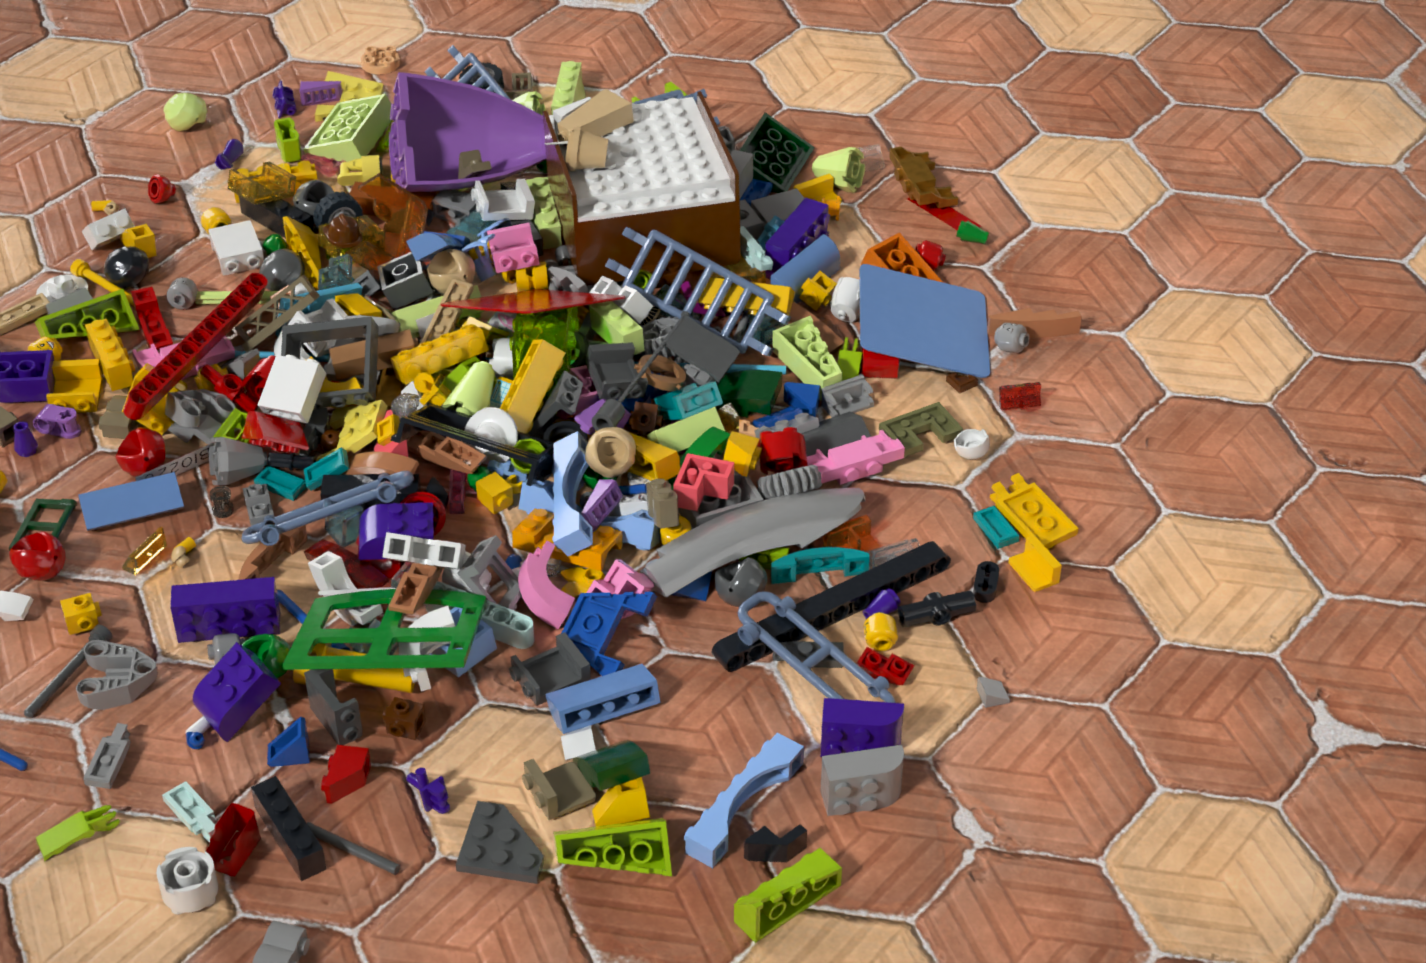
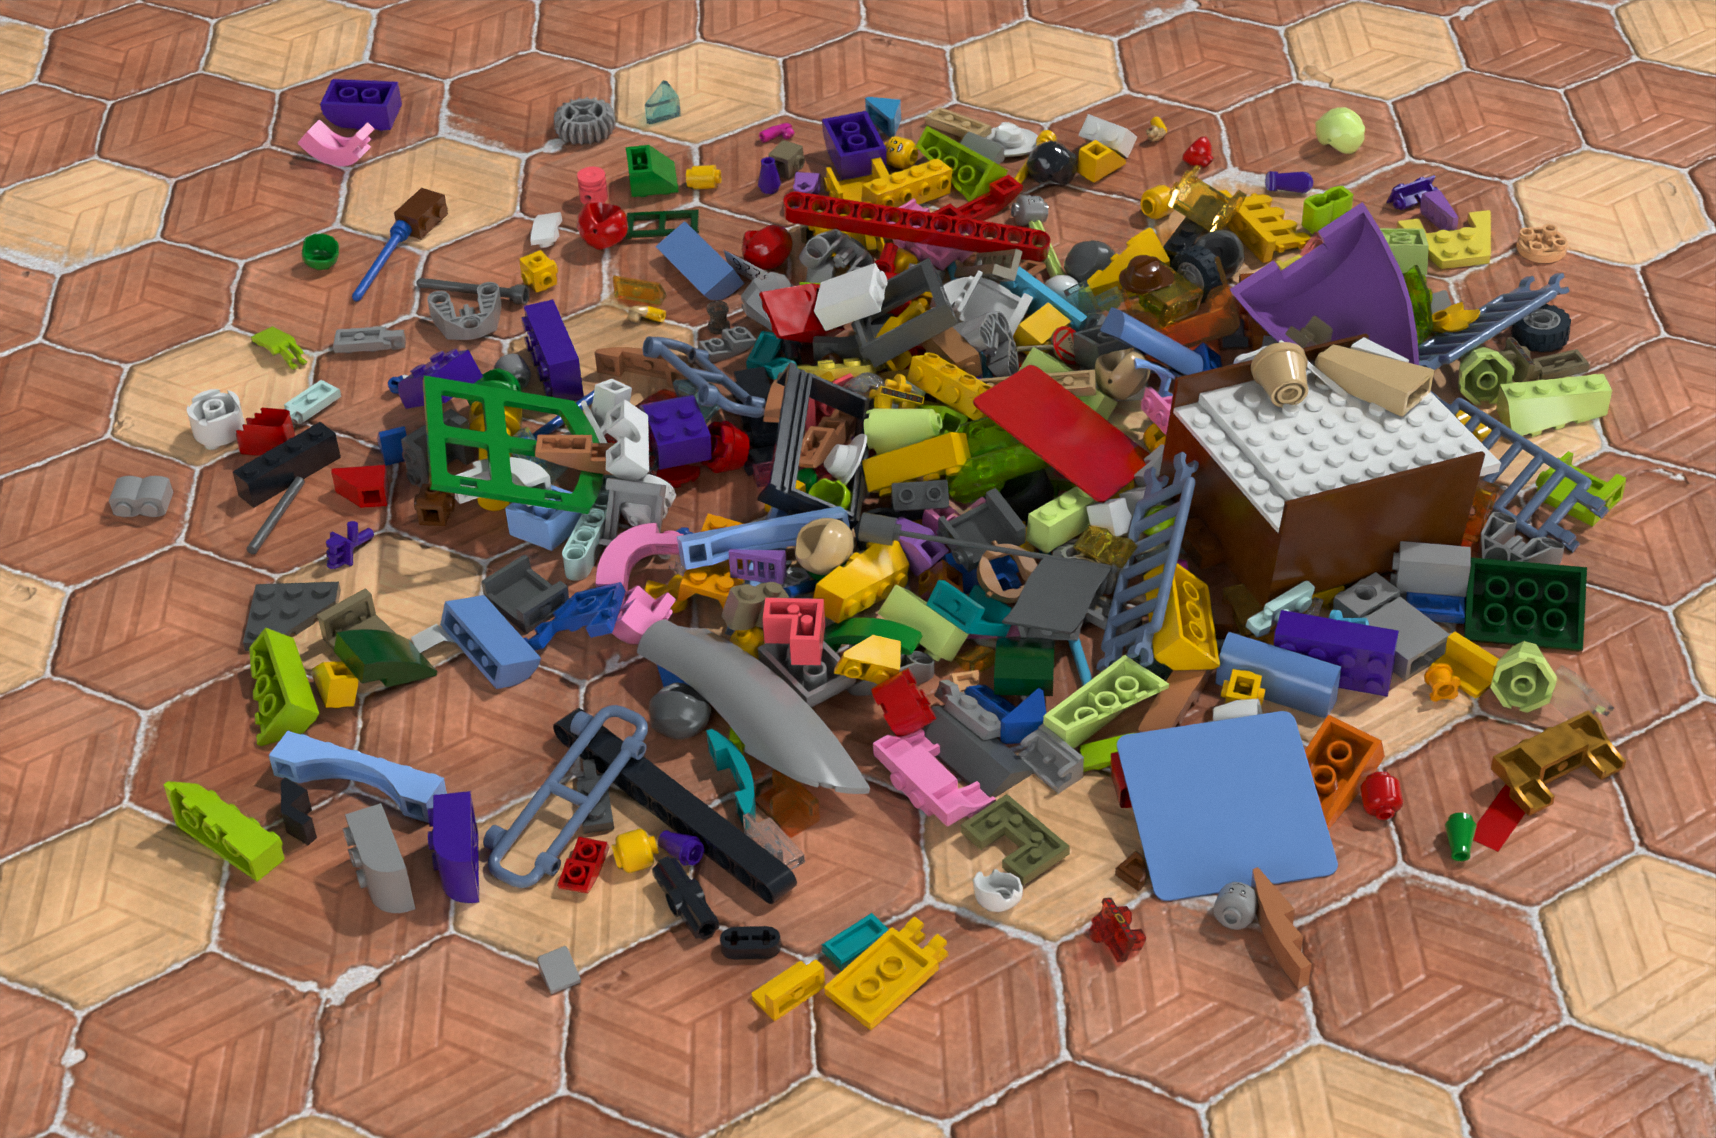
camera: 80 degrees right, 0 degrees up
white panel [208,220,264,276] -> none
light grey gear [757,465,822,500] -> none
none -> clear yellow slope [1073,525,1138,568]

